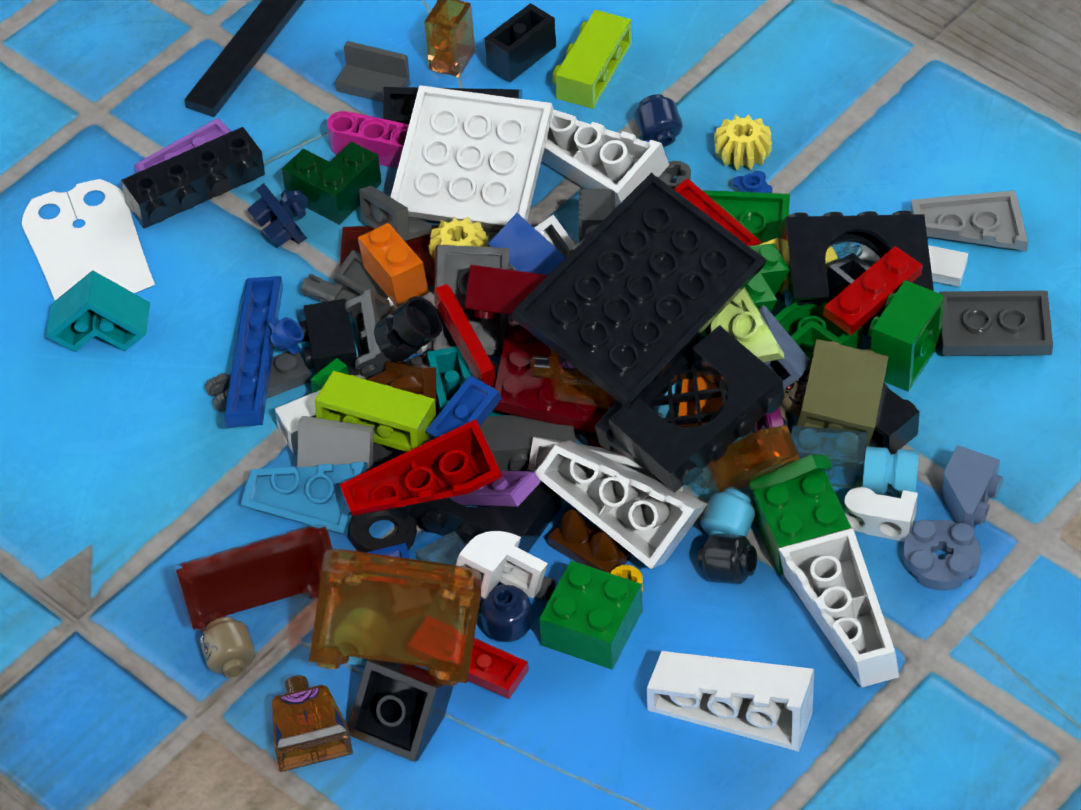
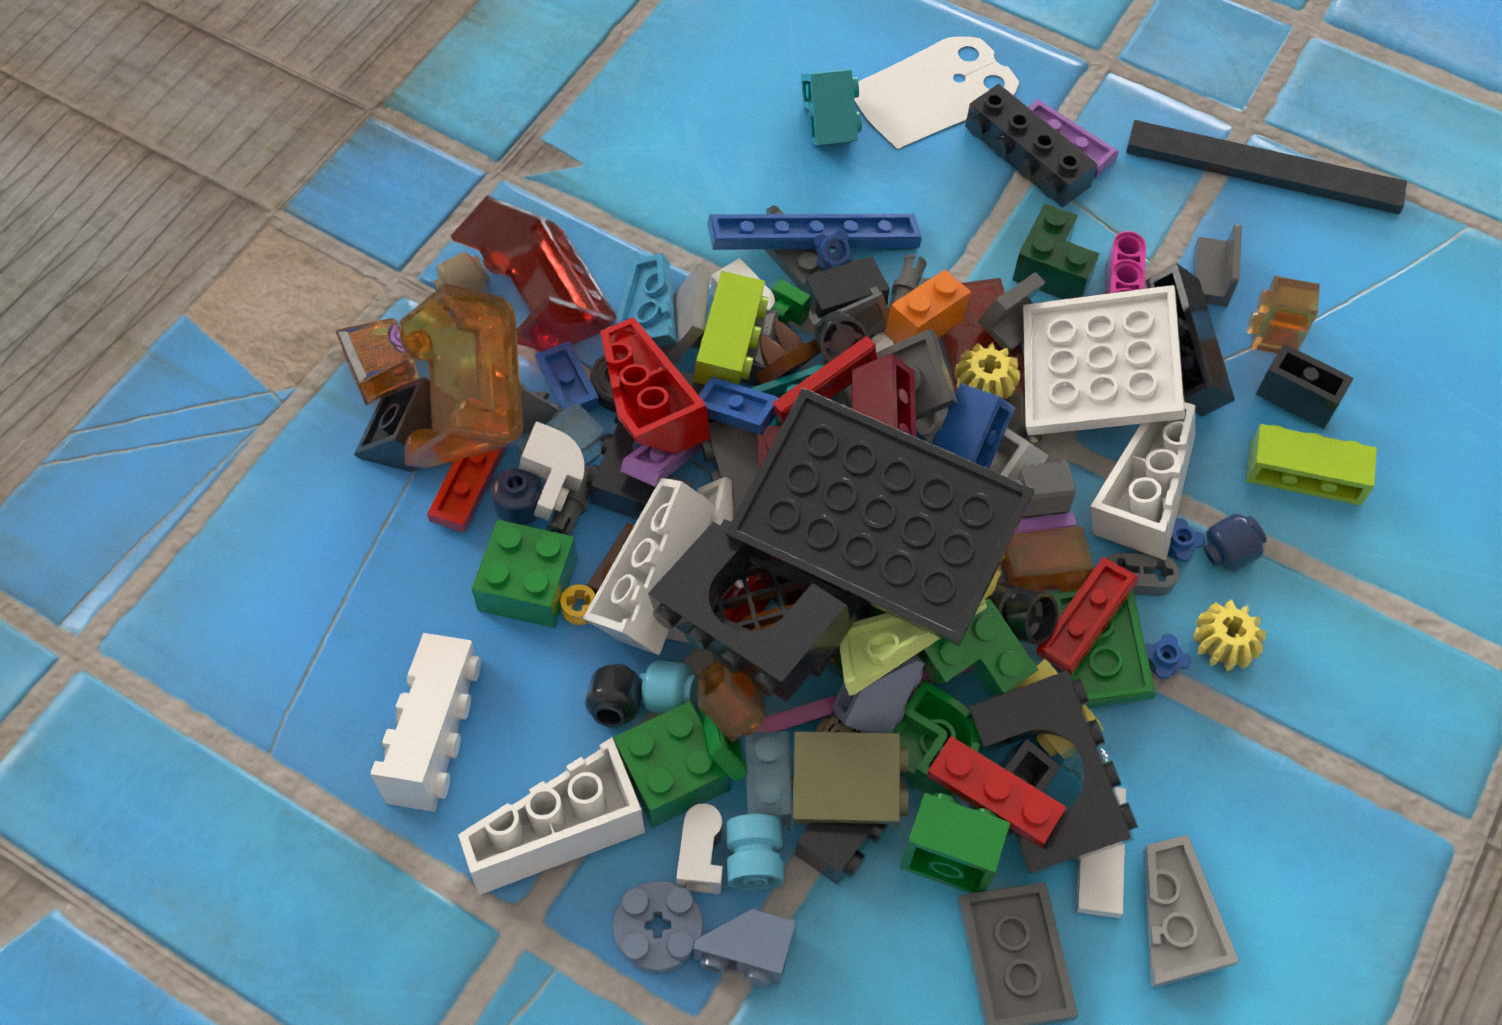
camera: 75 degrees right, 10 degrees up
dark blue hips [248,183,309,248] -> none

